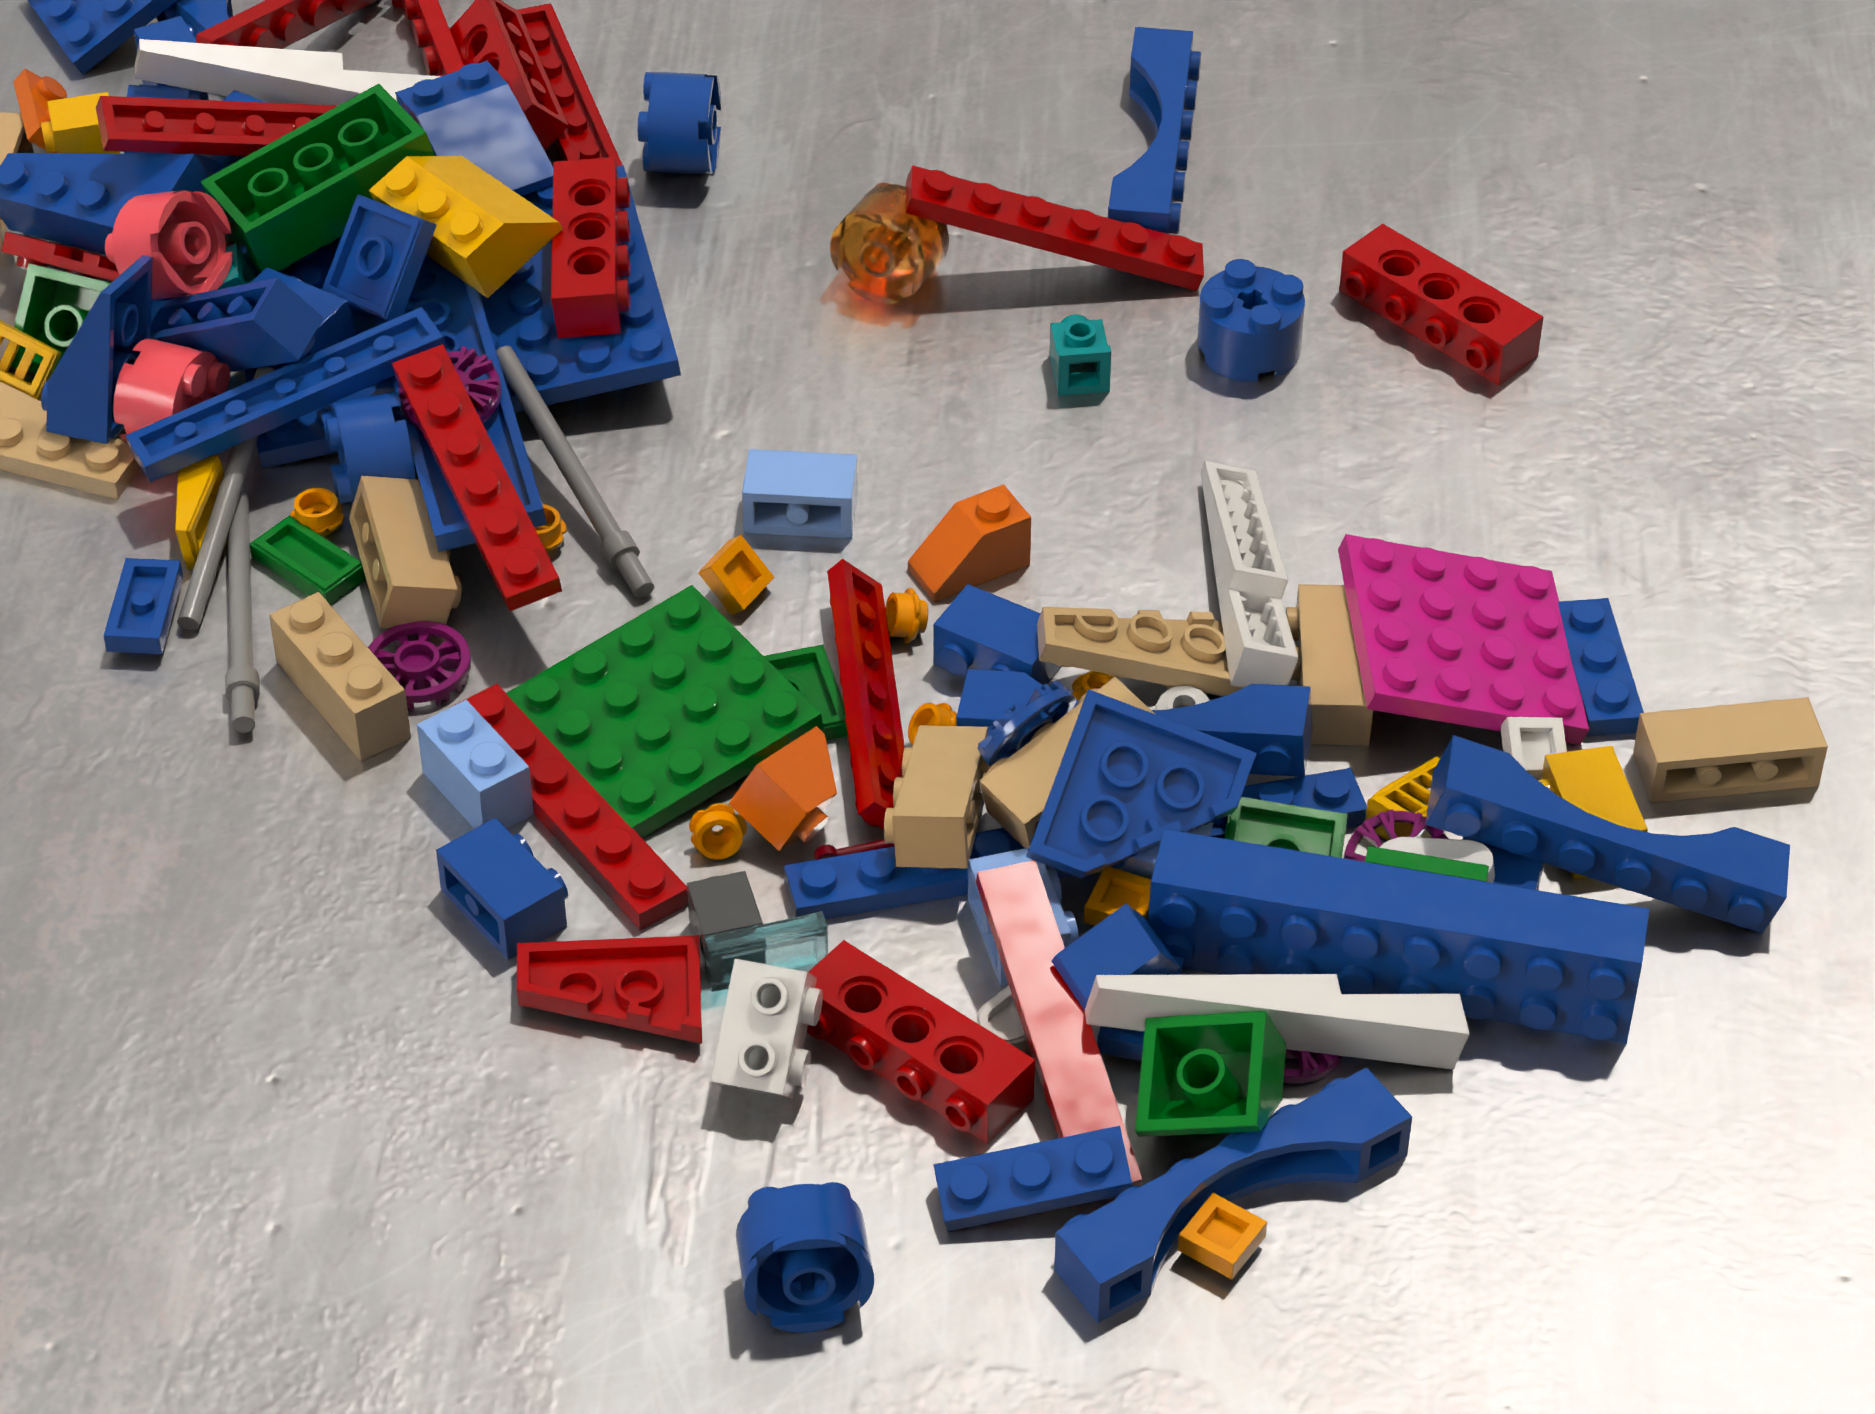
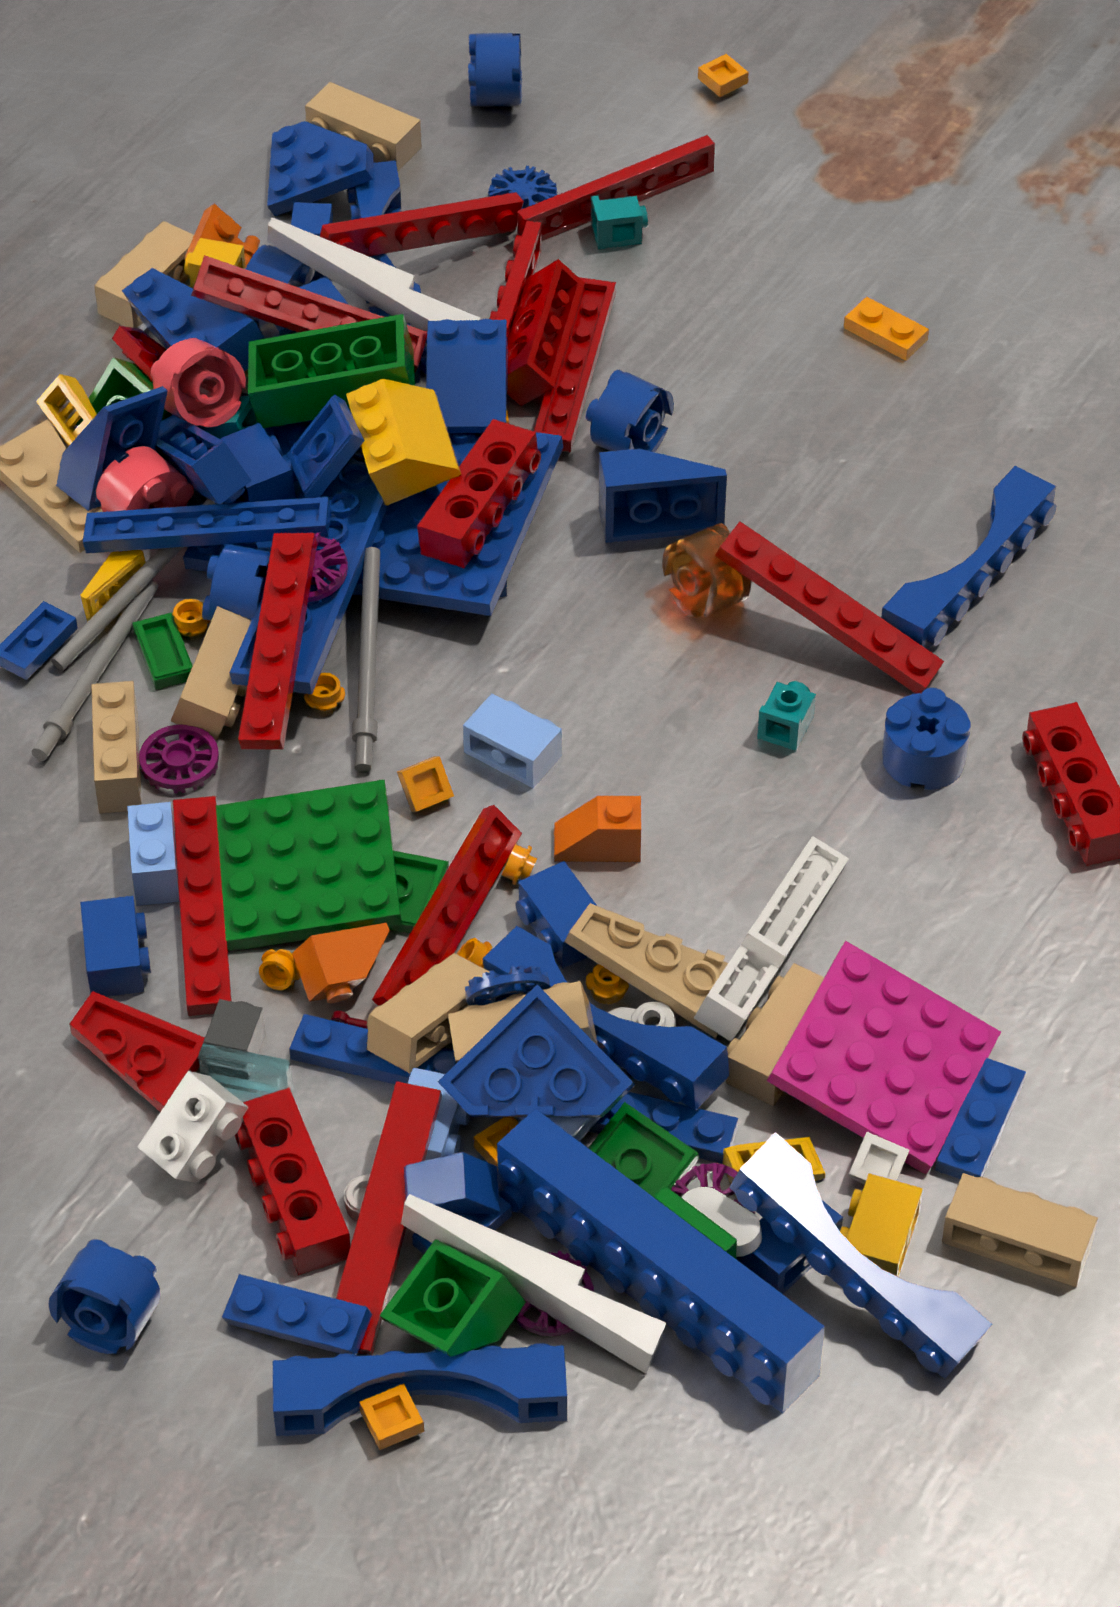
camera: 30 degrees right, 5 degrees up
none -> blue slope [599,449,727,543]

